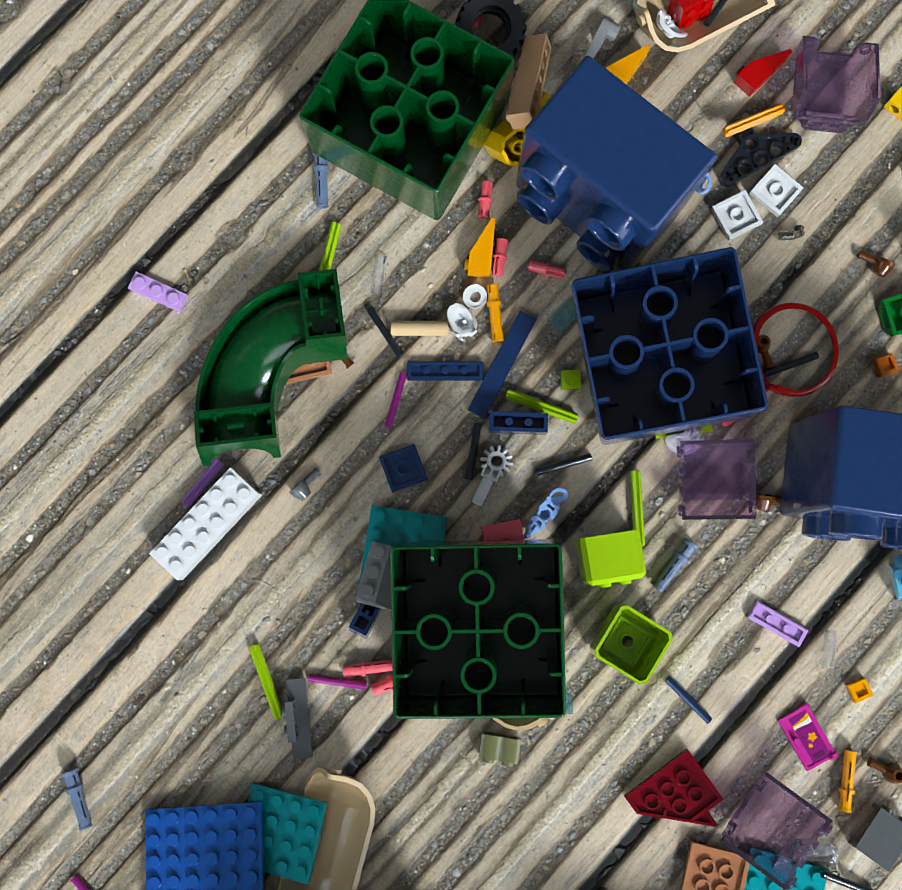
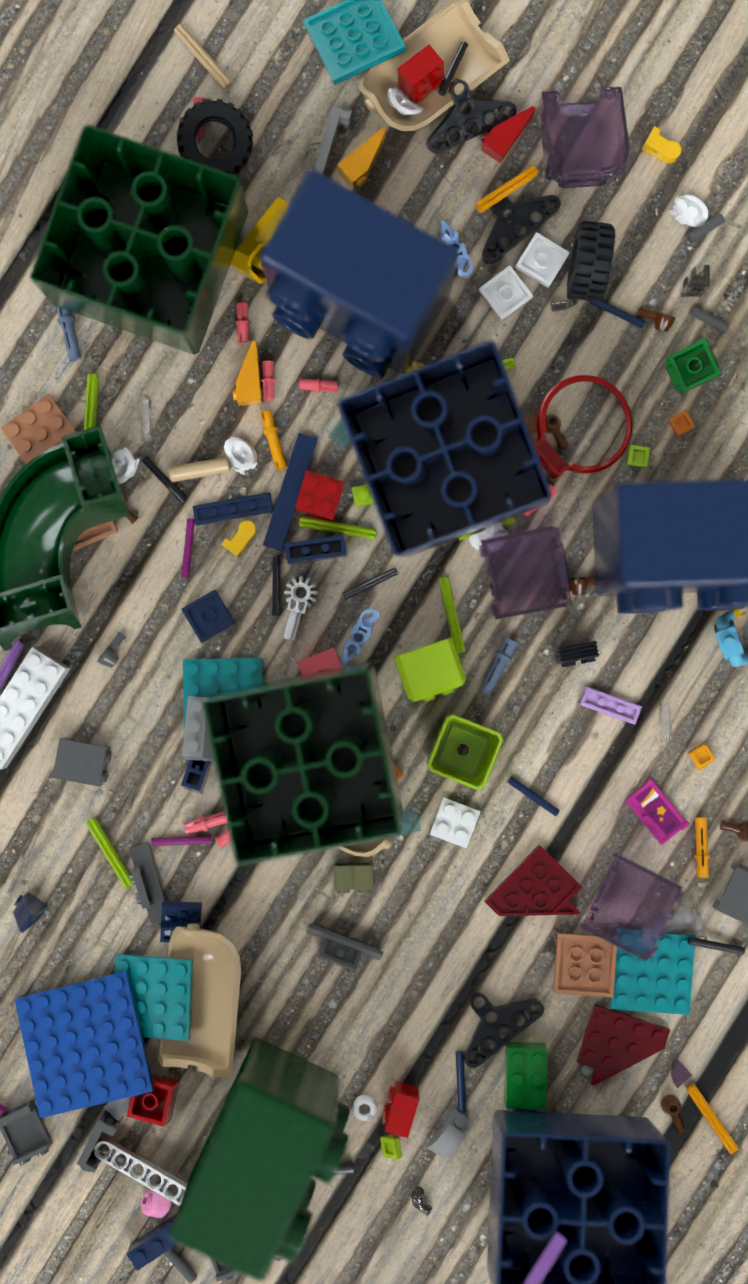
camera: 15 degrees left, 5 degrees up
white piece [463,284,487,309] -> none
light nougat brick [506,33,551,130] -> none
black bar [763,352,819,378] -> none
none -> nougat plate [1,394,77,464]
none -> dark blue slope [13,892,48,933]
none -> dark grey panel [52,738,112,787]
none -> white hat [111,447,139,484]
none -> dark blue slope [160,902,202,942]
none -> yellow leg [221,521,257,557]
none -> red brick [295,471,345,522]
none -> dark grey bracket [306,923,384,972]
none -> black beam [426,79,517,154]
none -> white plate [429,797,481,849]
none -> black brick [554,641,600,667]
none -> black tyre [567,220,616,302]
none -> dark blue bar [589,300,646,329]
none -> lime plate [627,445,650,468]

